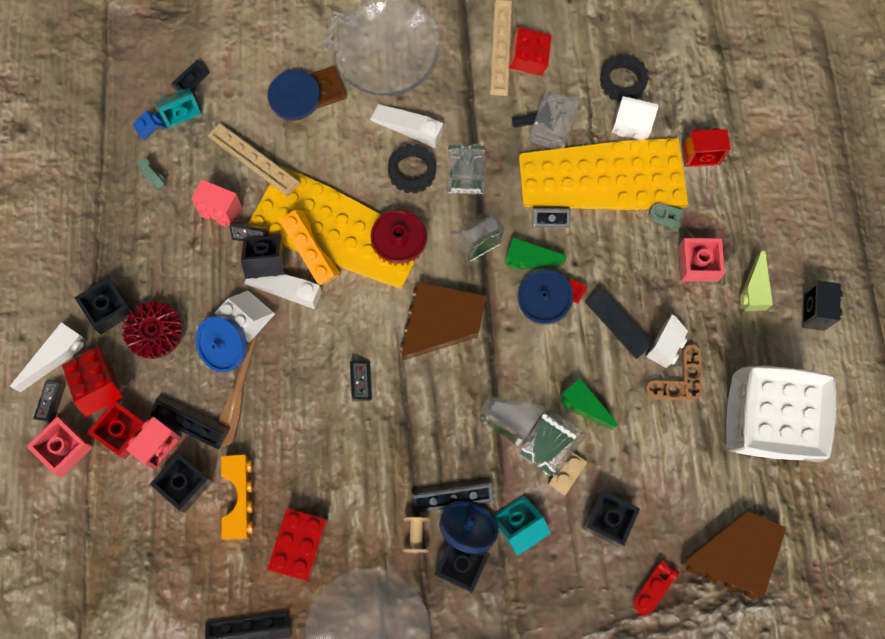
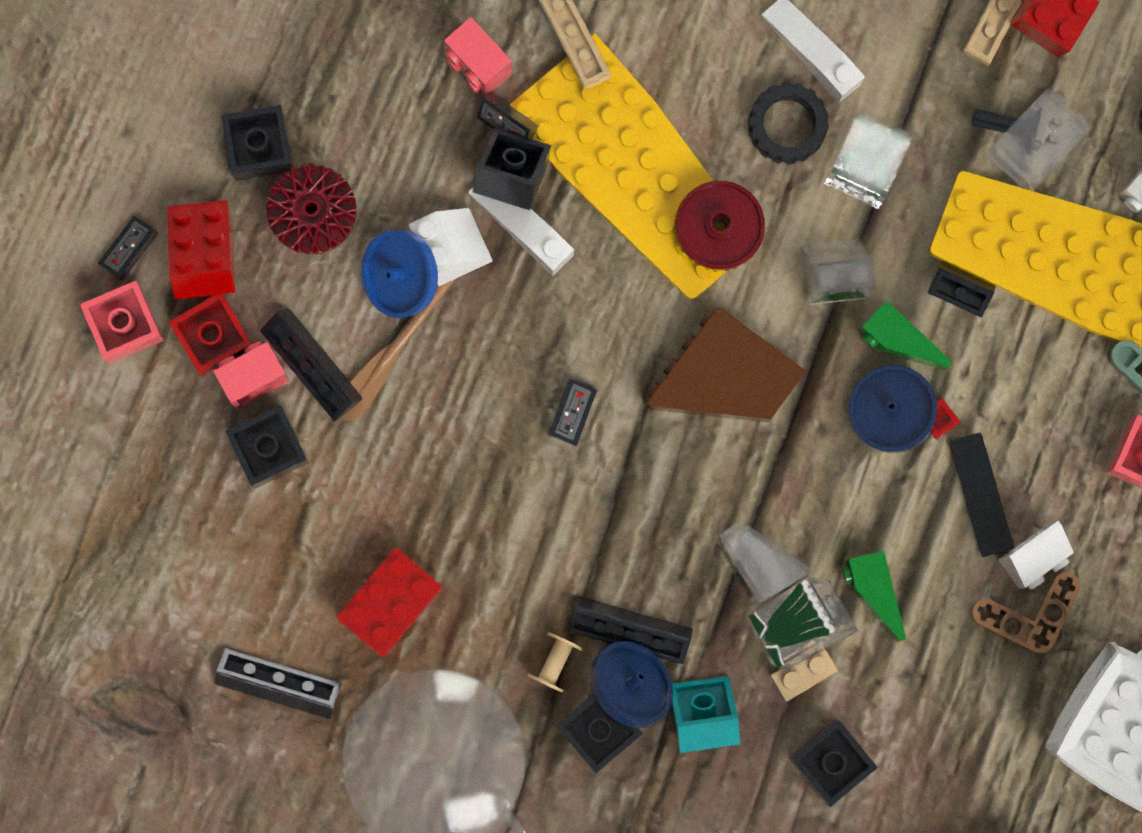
camera: 20 degrees right, 10 degrees up
white slope [10,322,86,392] -> none
light orange arch [221,455,253,540] -> none
light orange arch [279,210,341,285] -> none

